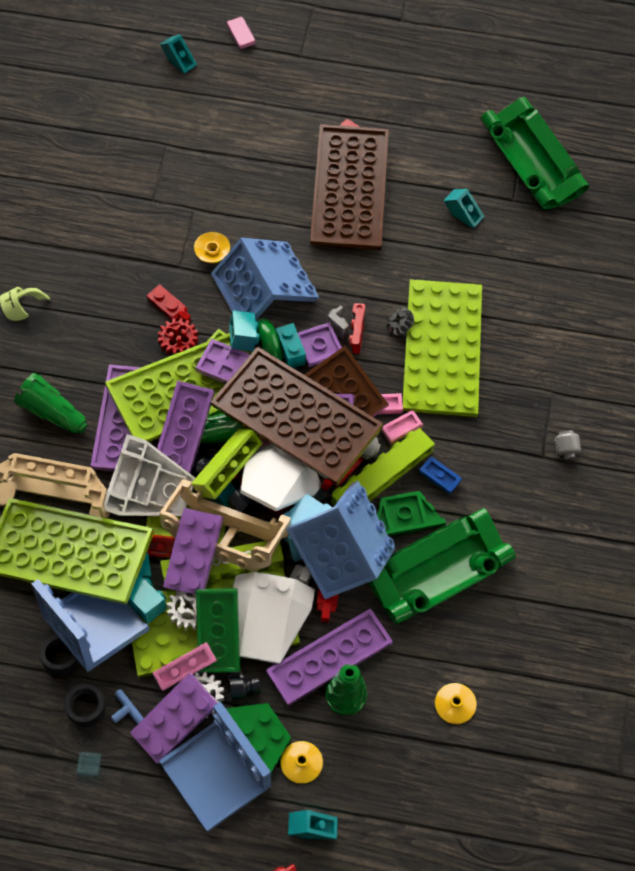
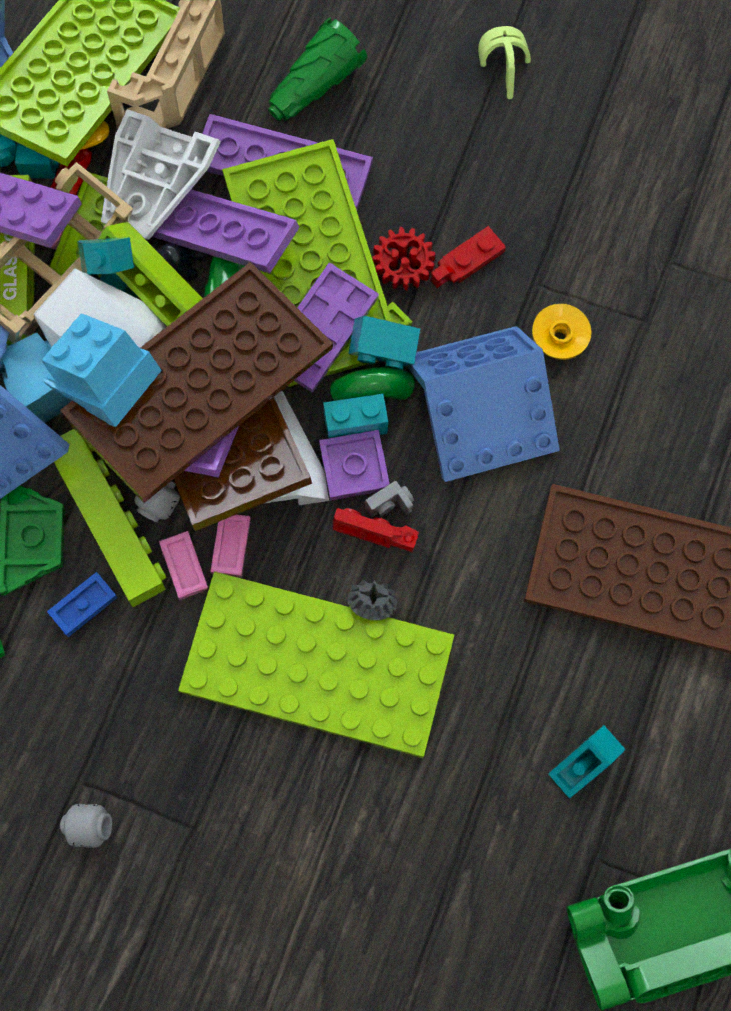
camera: 100 degrees right, 10 degrees up
none -> medium azure piece [41,313,162,427]
none -> teal slope [77,237,134,275]

